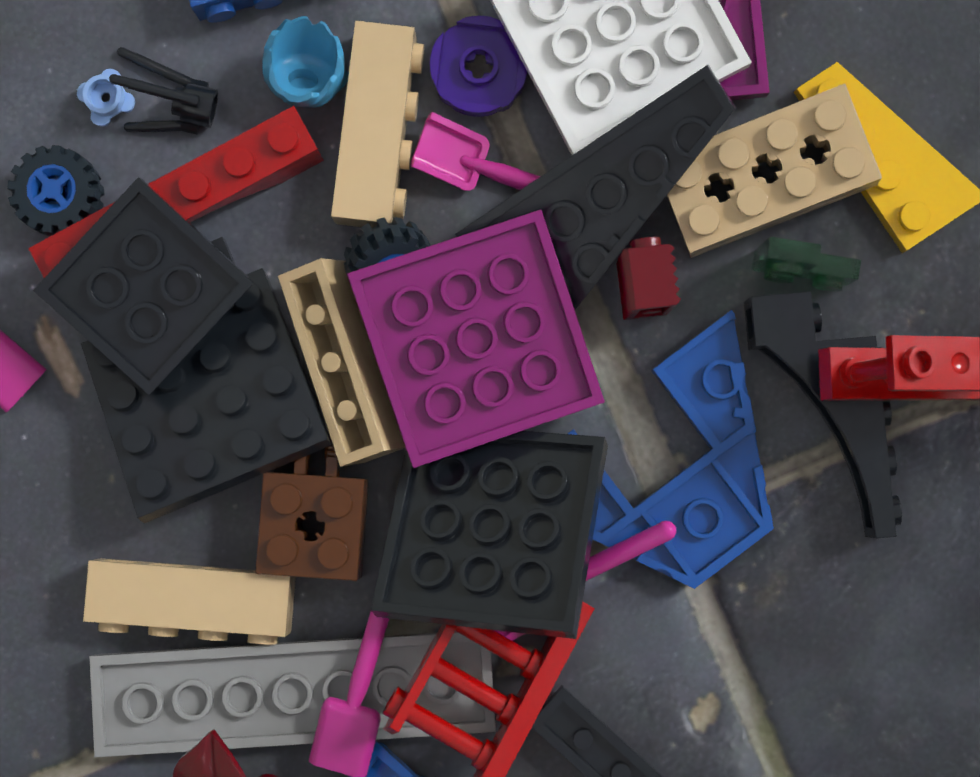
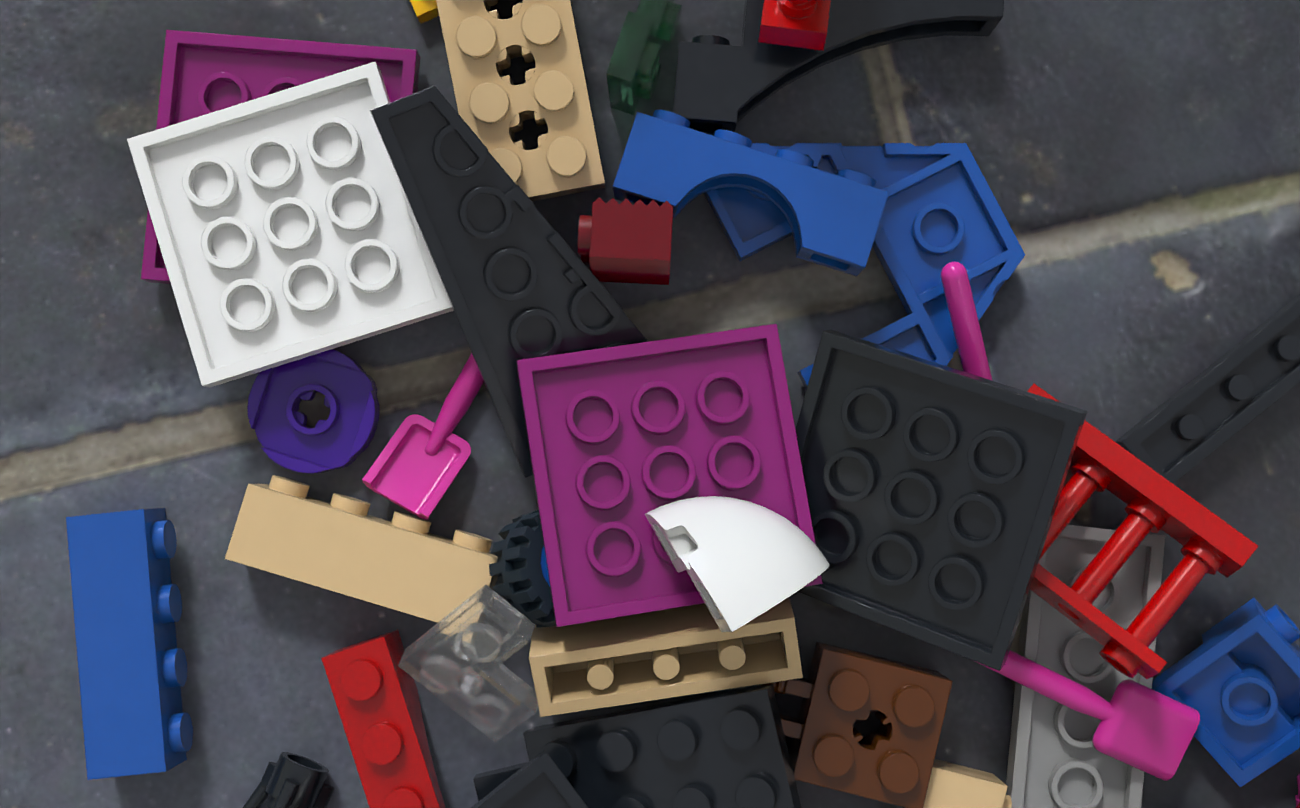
camera: 80 degrees left, 0 degrees up
dark azure hair [262,16,349,108] -> none
none -> clear plate [398,585,538,742]
none -> blue arch [613,110,889,277]
none -> white brick [645,496,830,632]

